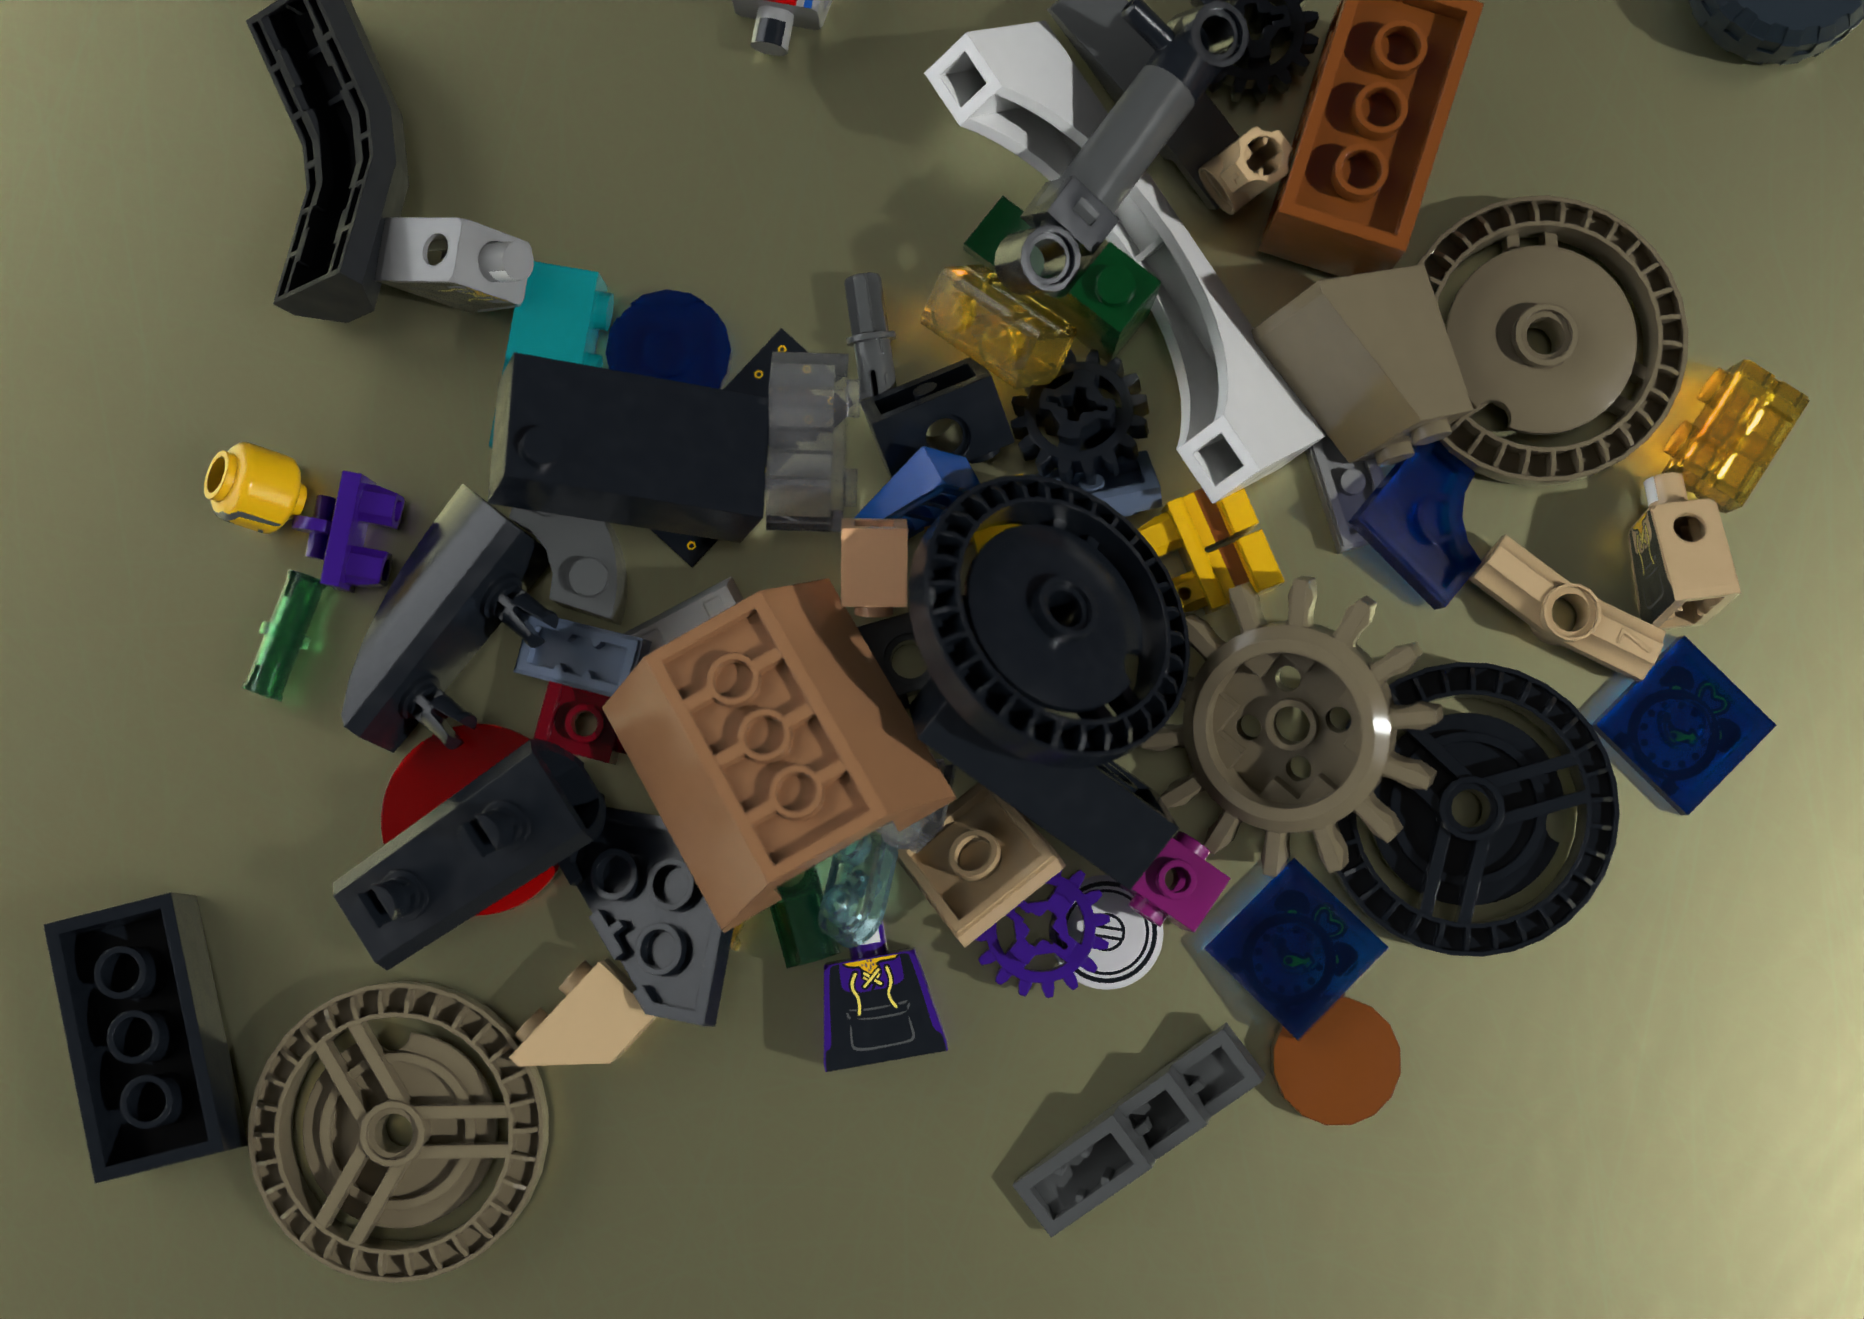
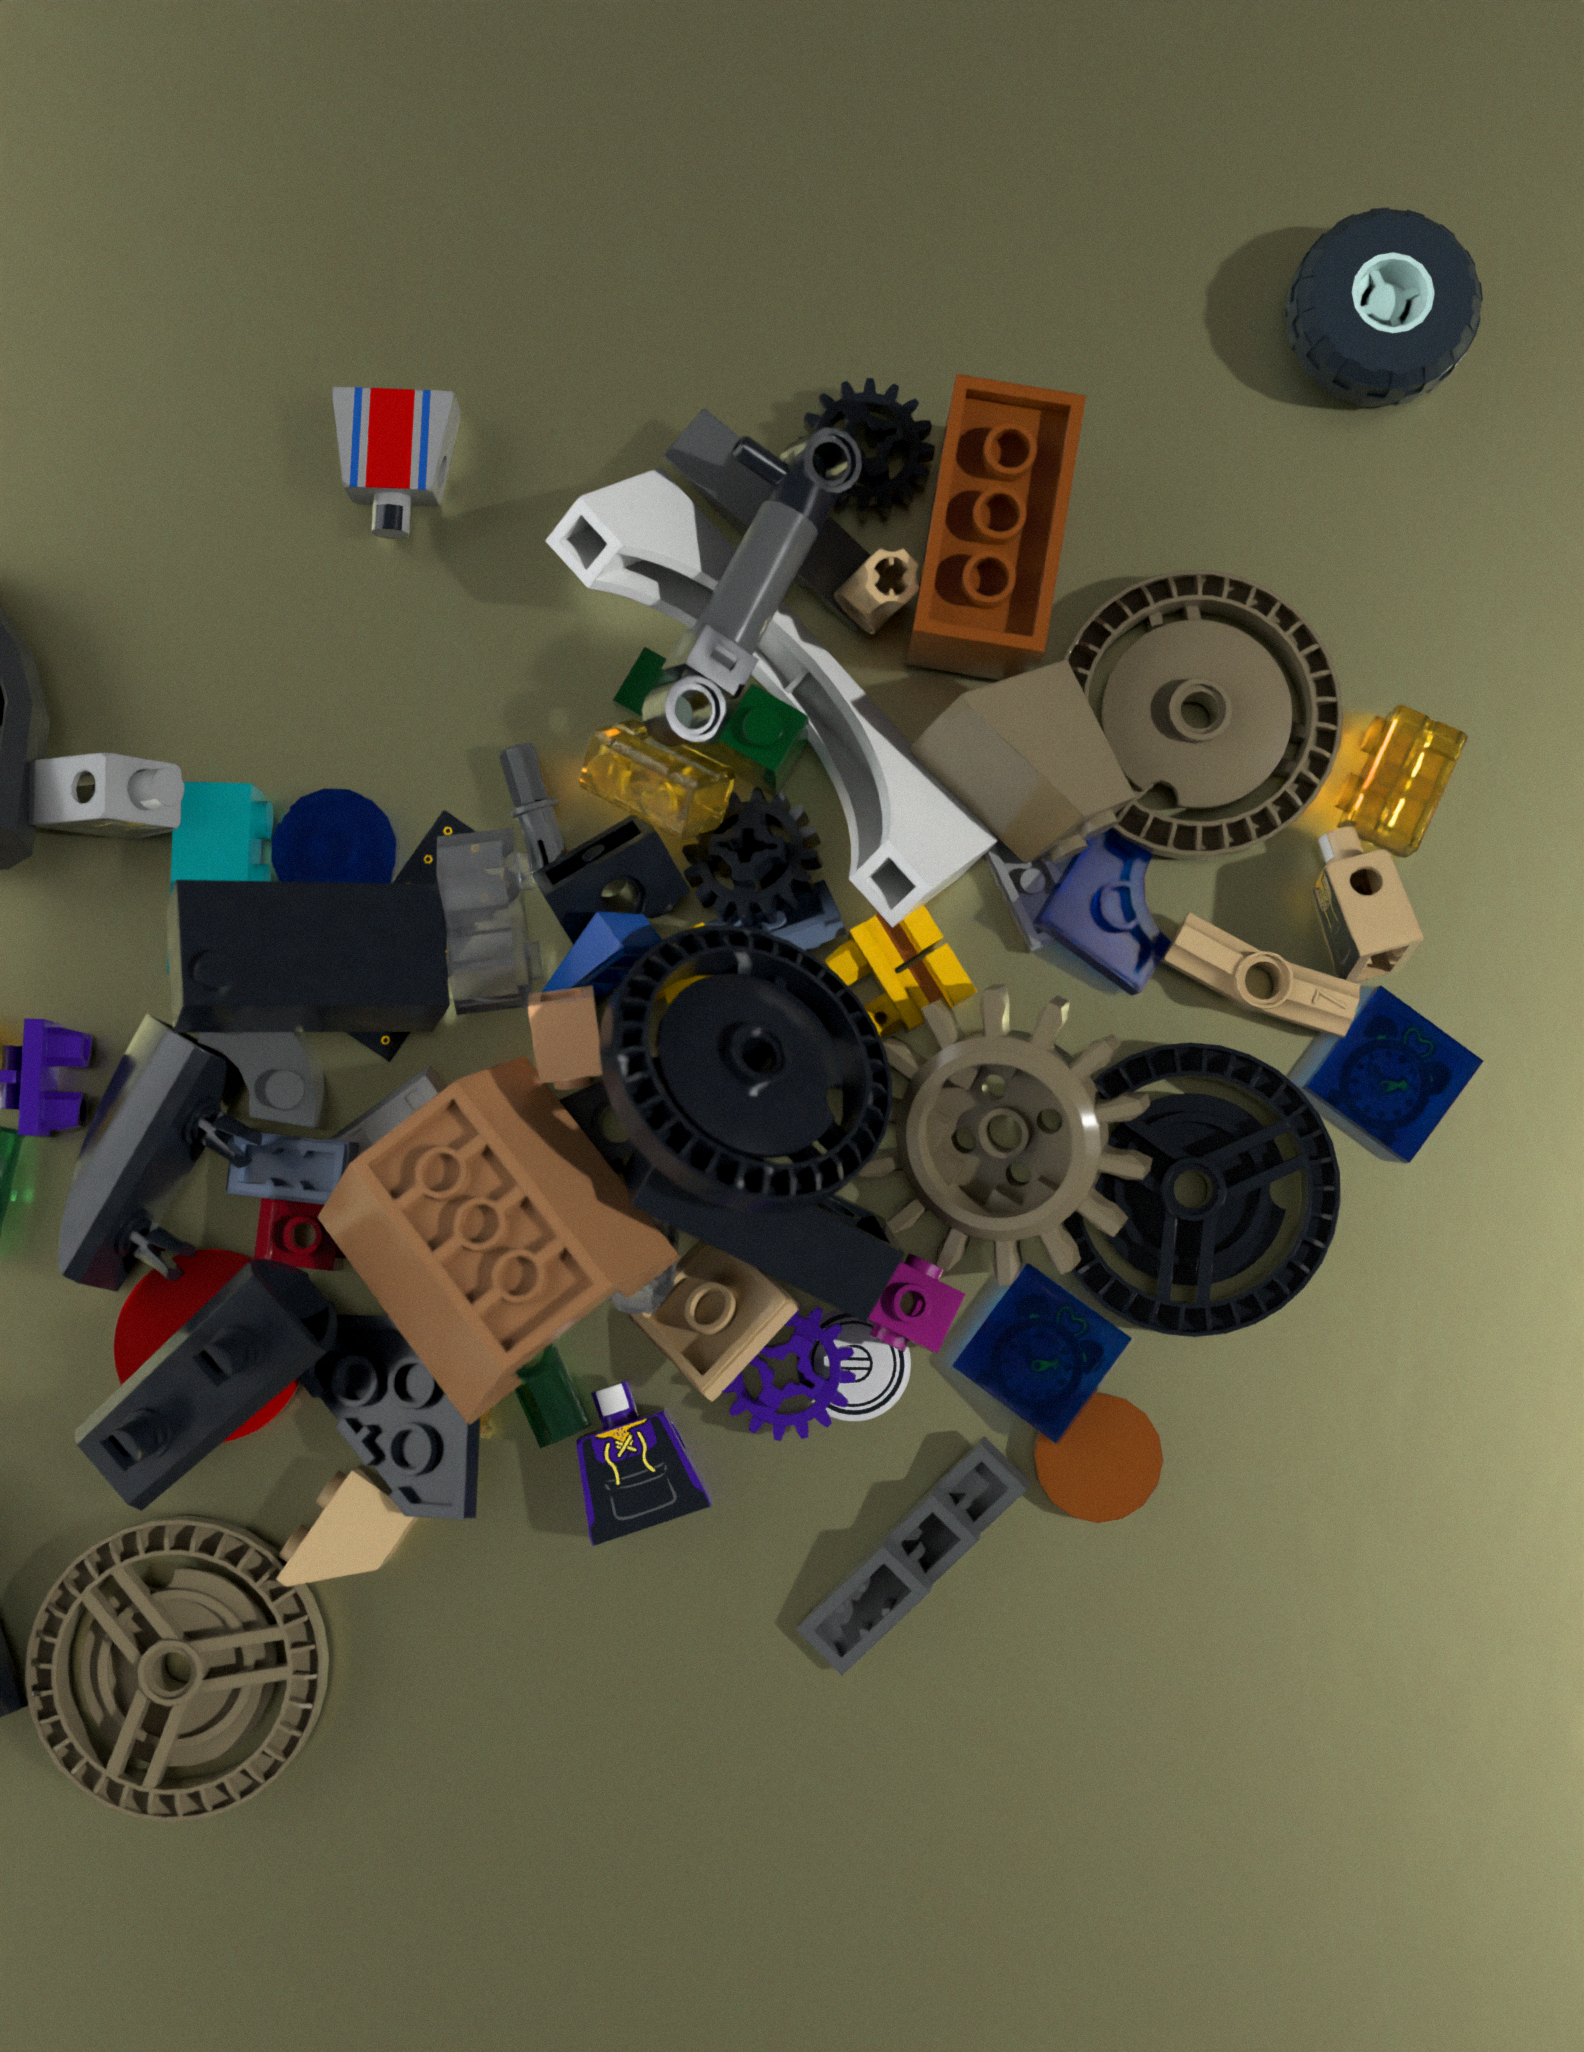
camera: 15 degrees left, 0 degrees up
clear light blue plate [818,827,898,948] -> none

